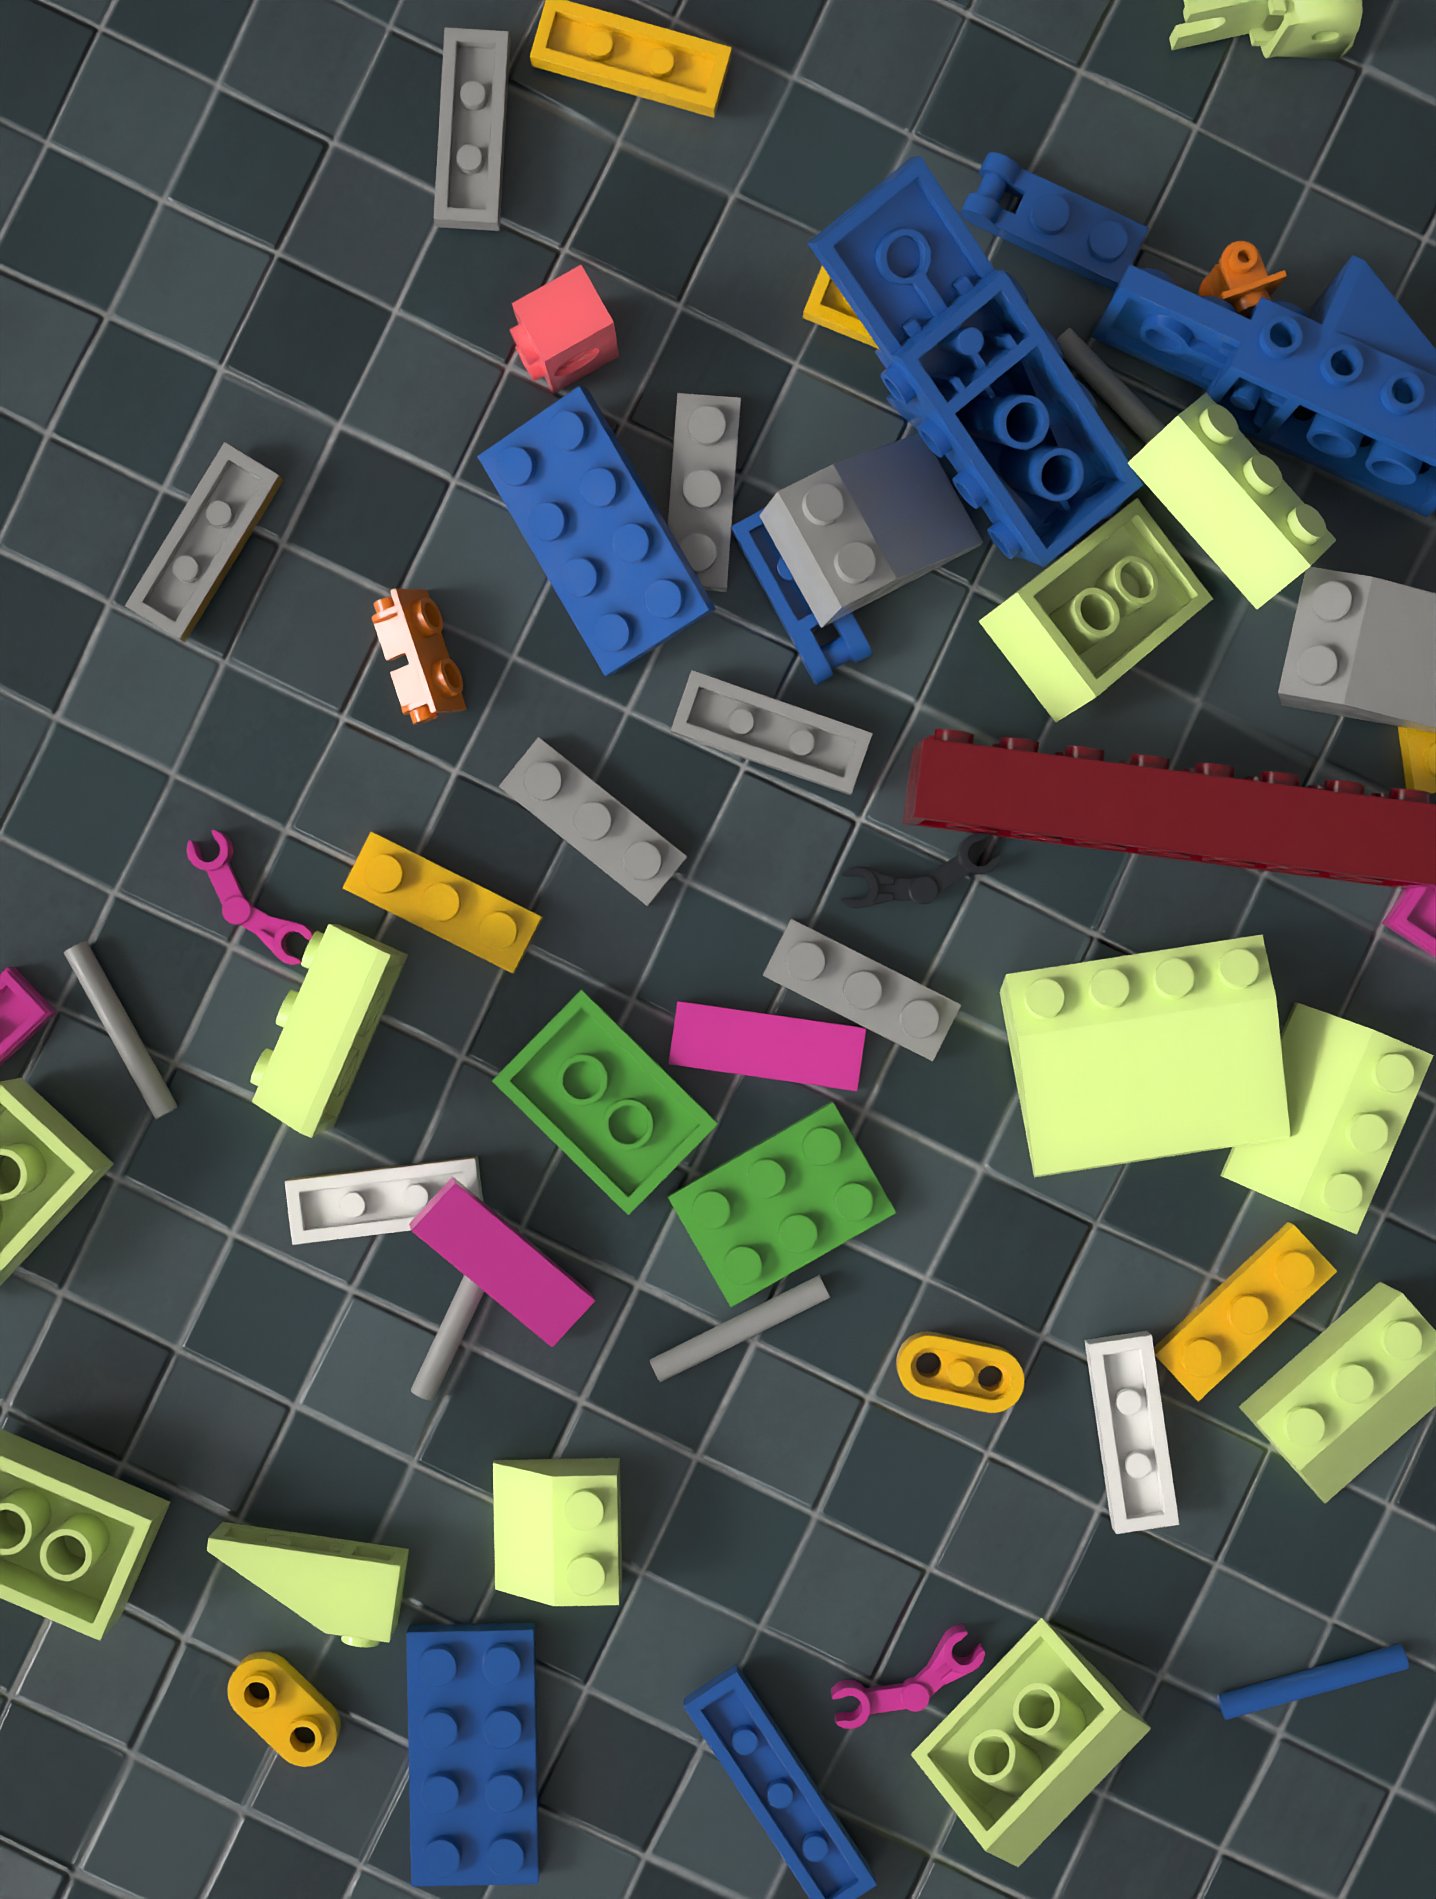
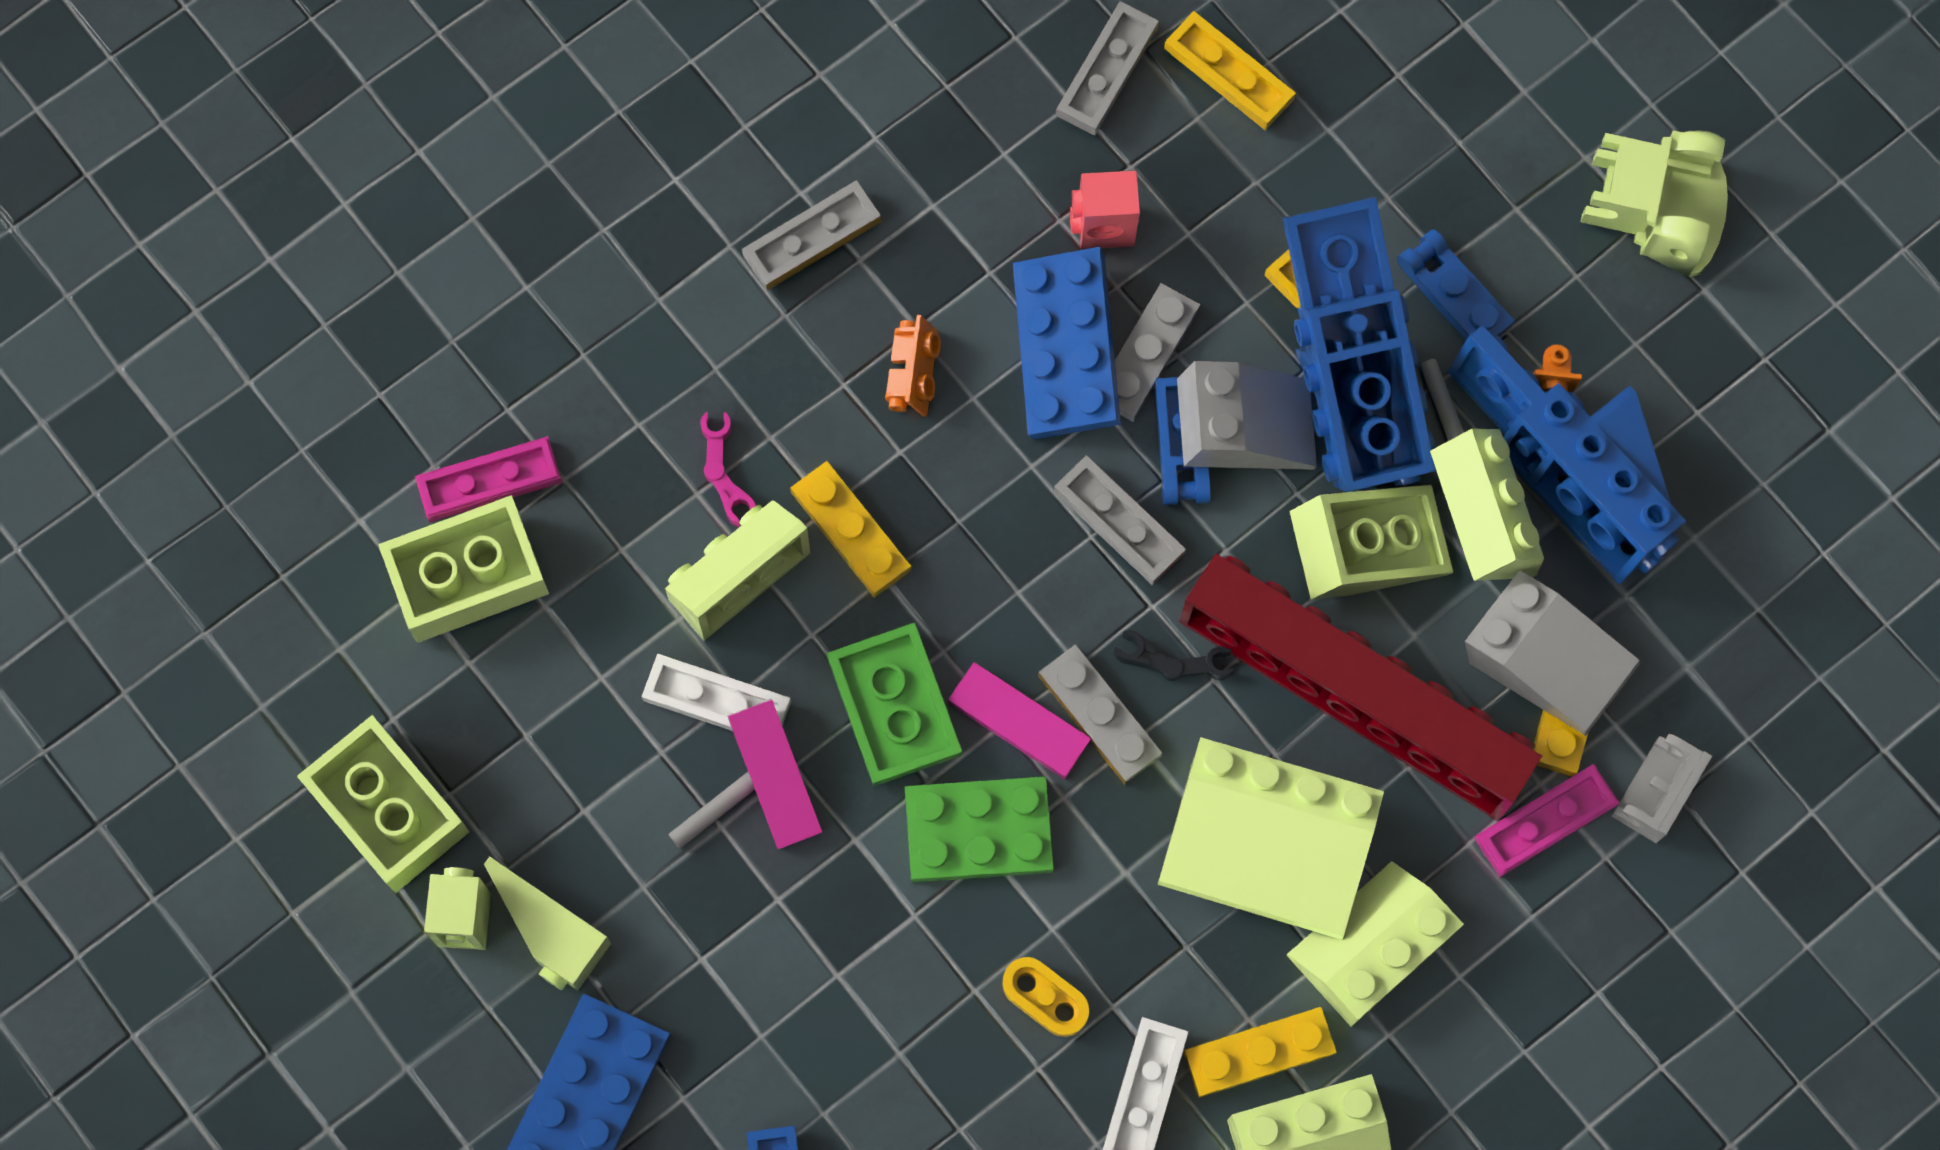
camera: 20 degrees right, 15 degrees down
light grey bar [64,941,178,1119] -> none
yellow plate [227,1651,341,1767] -> none
yellowish green slope [493,1458,622,1606] -> none
light grey plate [499,737,687,906] -> none
light grey bar [650,1275,831,1382] -> none
none -> yellowish green brick [424,867,491,950]

